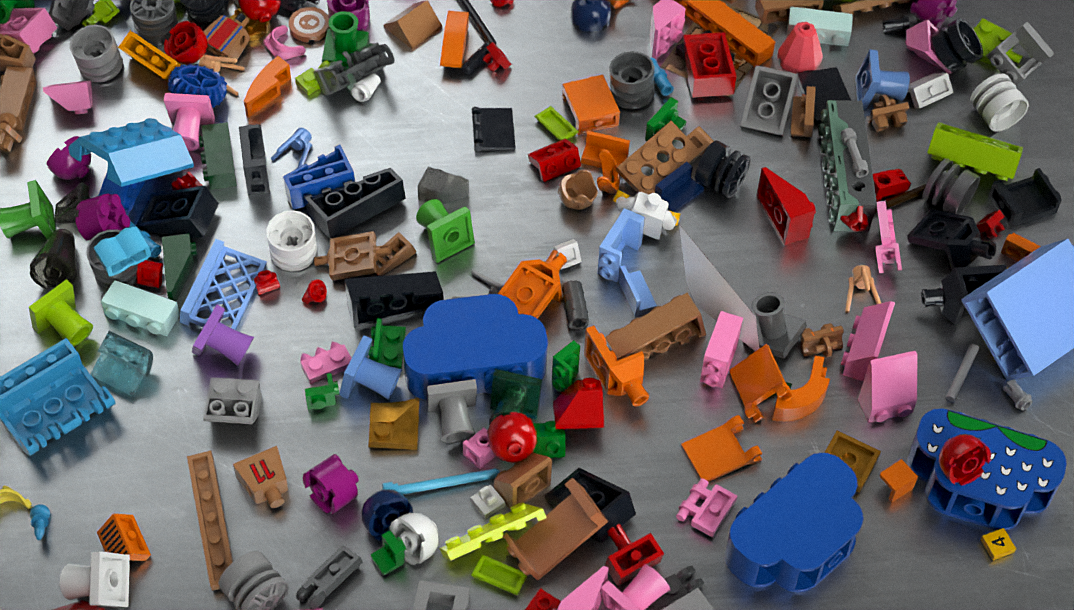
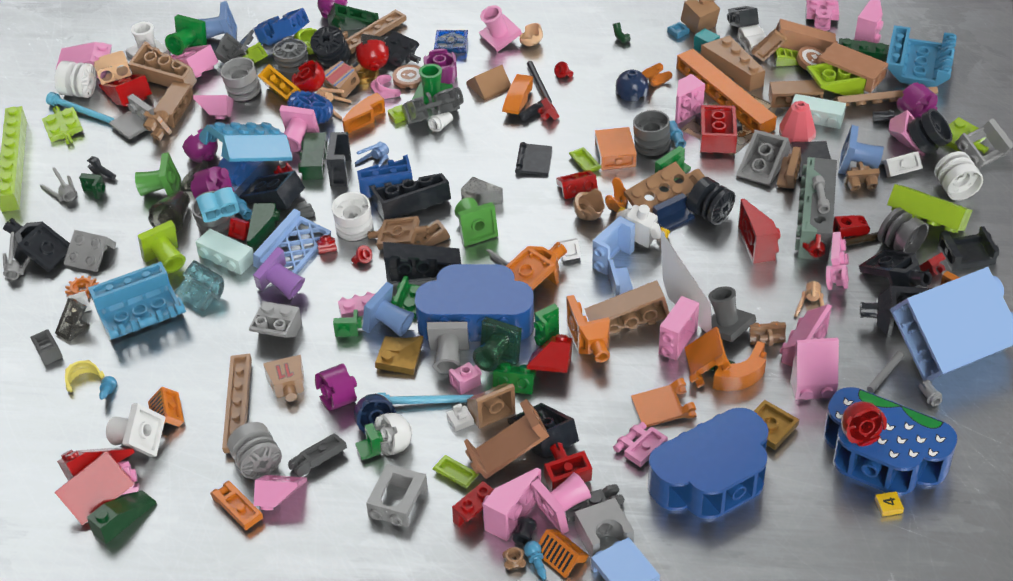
camera: 15 degrees right, 10 degrees down
neon yellow wing [439,502,547,560] -> none
red cylinder [487,412,537,463] -> none
dark grey axle [562,280,589,330] -> none
orange panel [581,131,630,168] -> none
orange panel [880,459,918,502] -> none
none -> dark grey plate [295,201,315,219]

